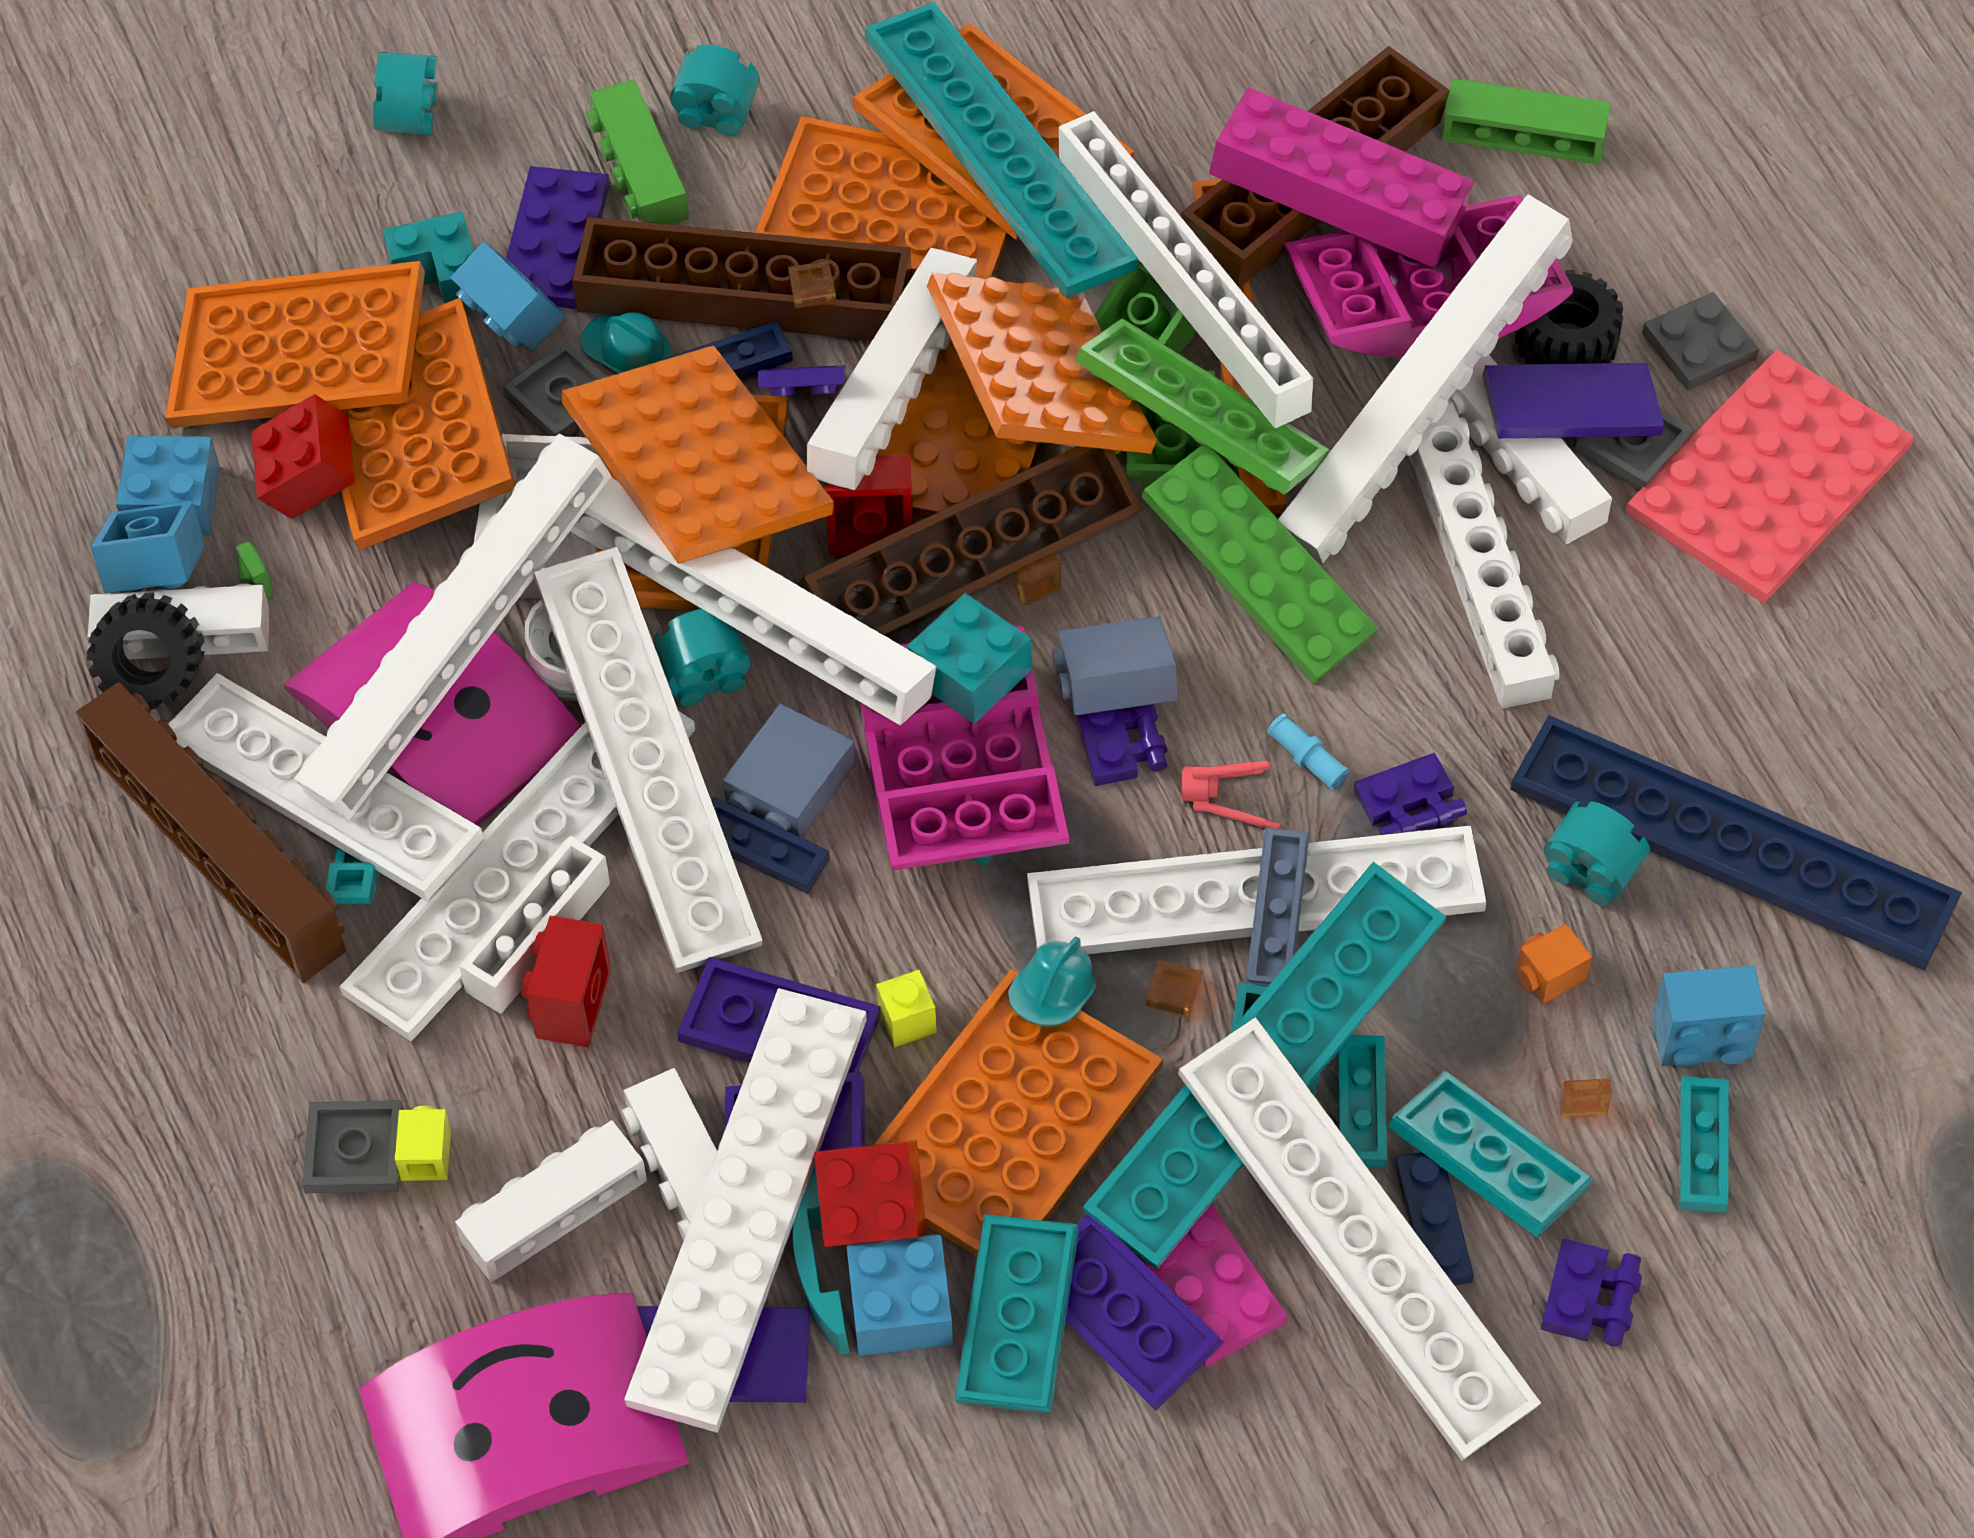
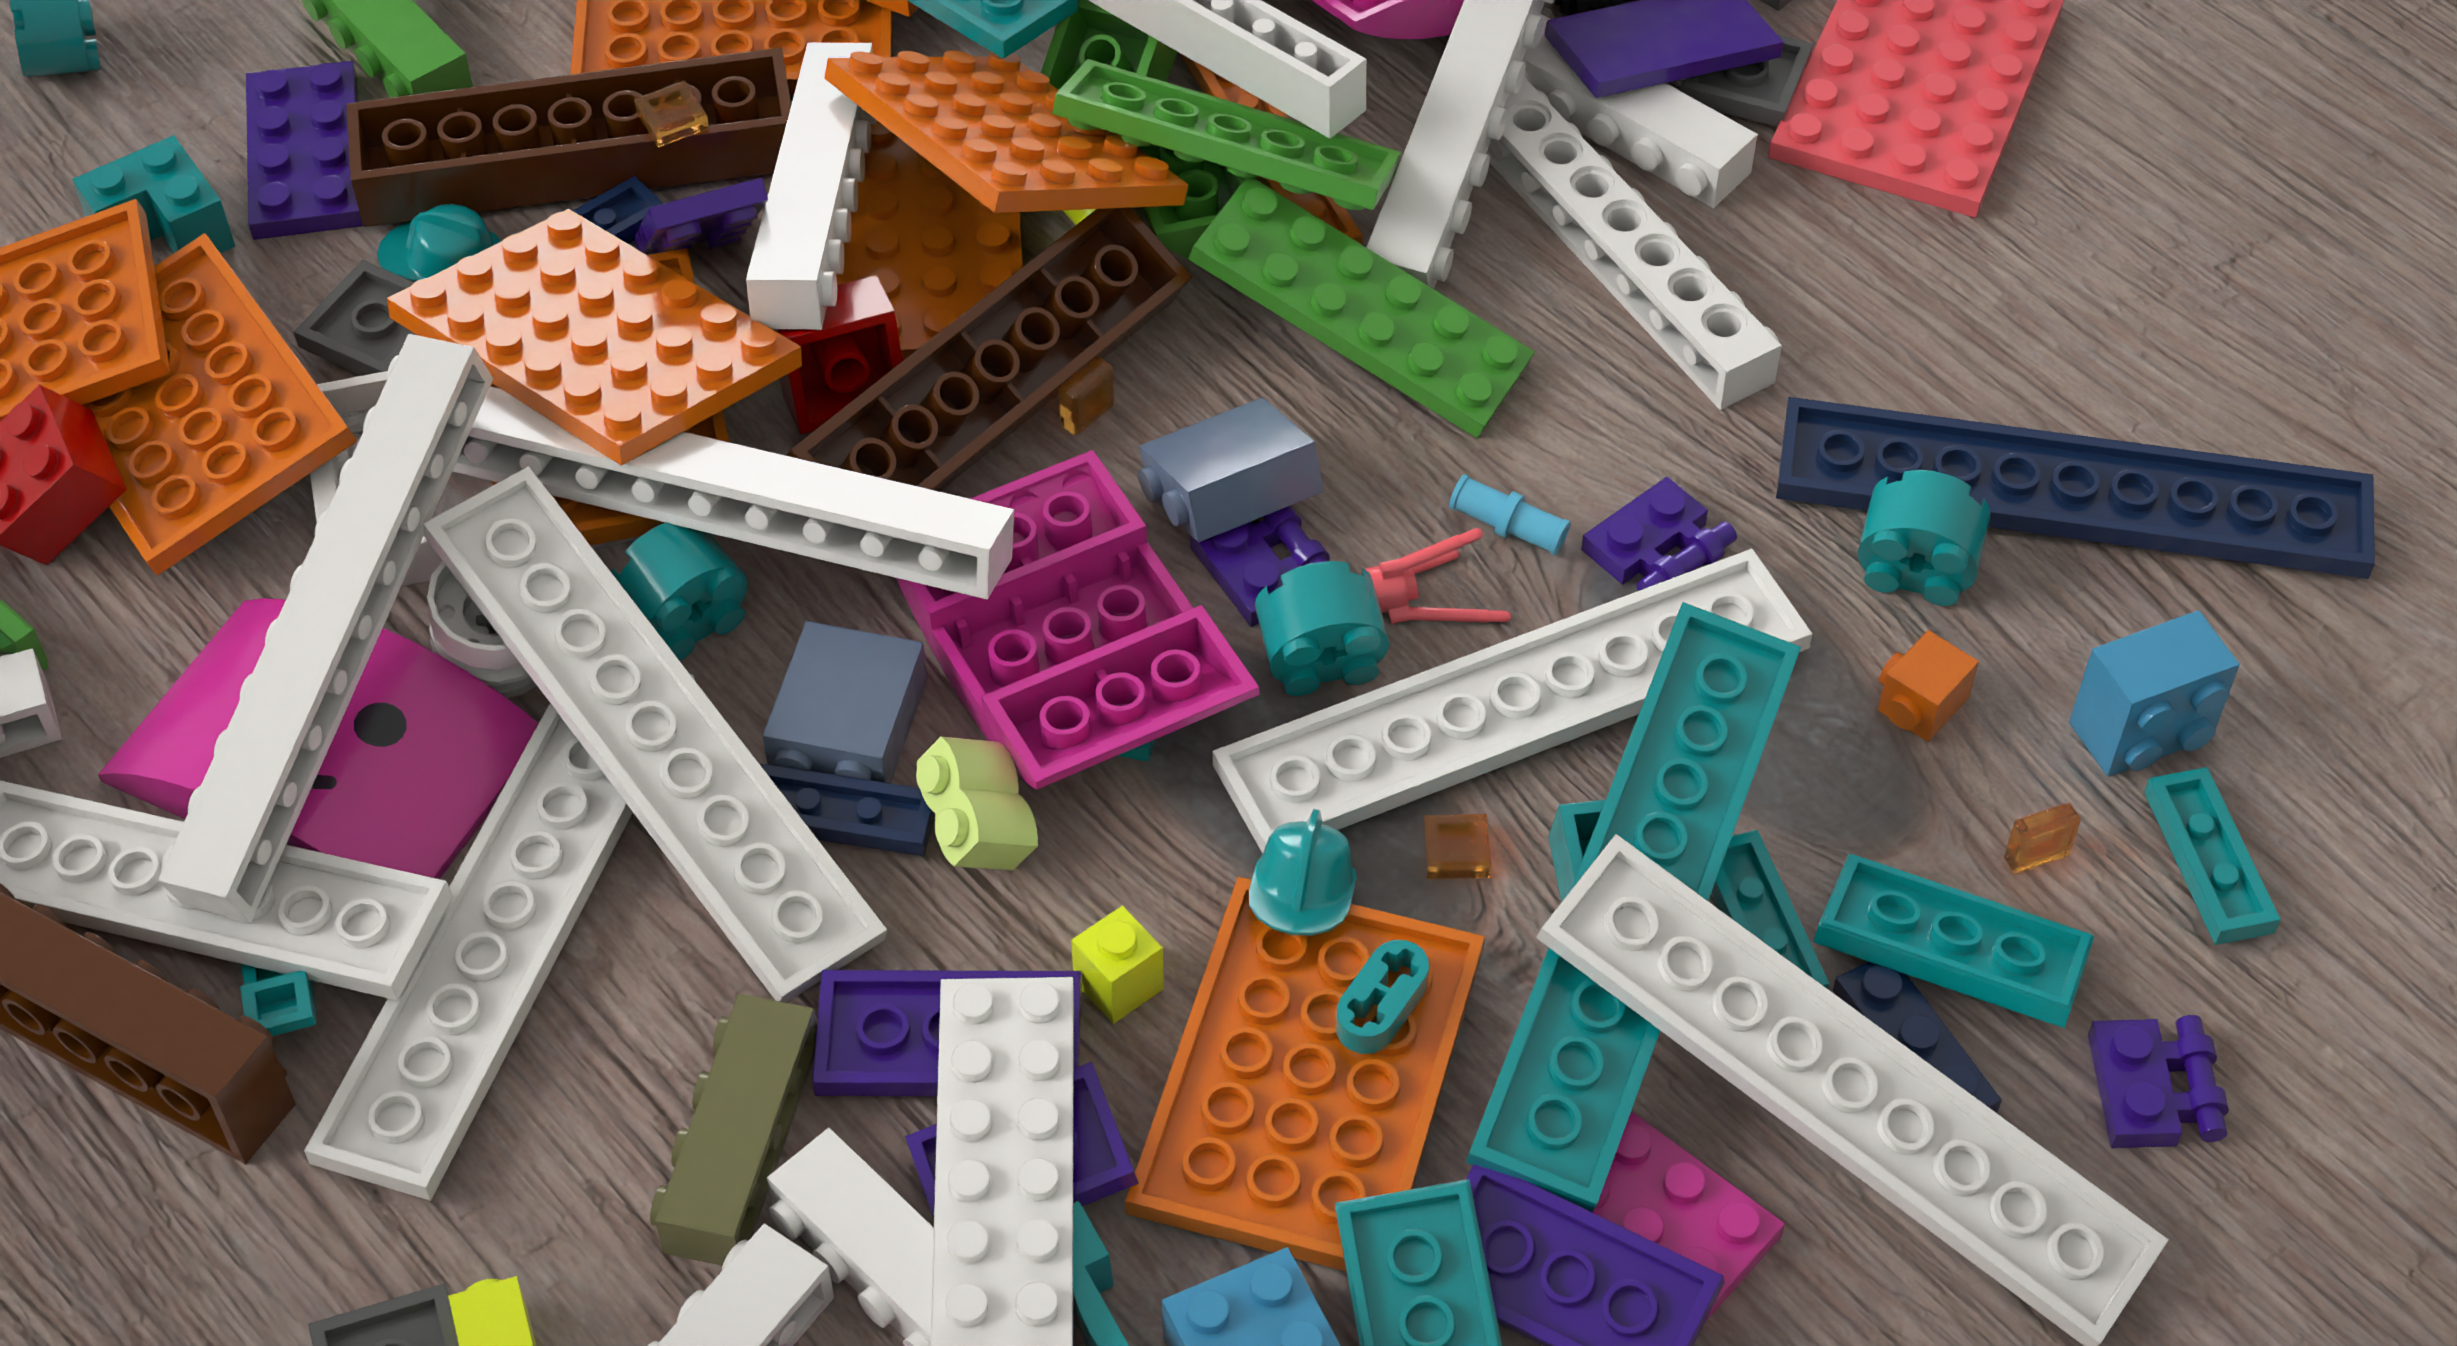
camera: 20 degrees left, 5 degrees down
dark azure brick [450,241,566,352] -> none
white brick [459,835,610,1014] -> none
red brick [522,915,612,1047] -> none
red brick [814,1140,927,1247] -> none
teal brick [906,593,1032,724] -> none
sand blue tile [1246,827,1310,987] -> none
none -> olive brick [650,993,817,1266]
none -> yellowish green brick [916,736,1038,870]
none -> teal brick [1255,561,1389,696]
none -> teal beam [1336,940,1429,1054]

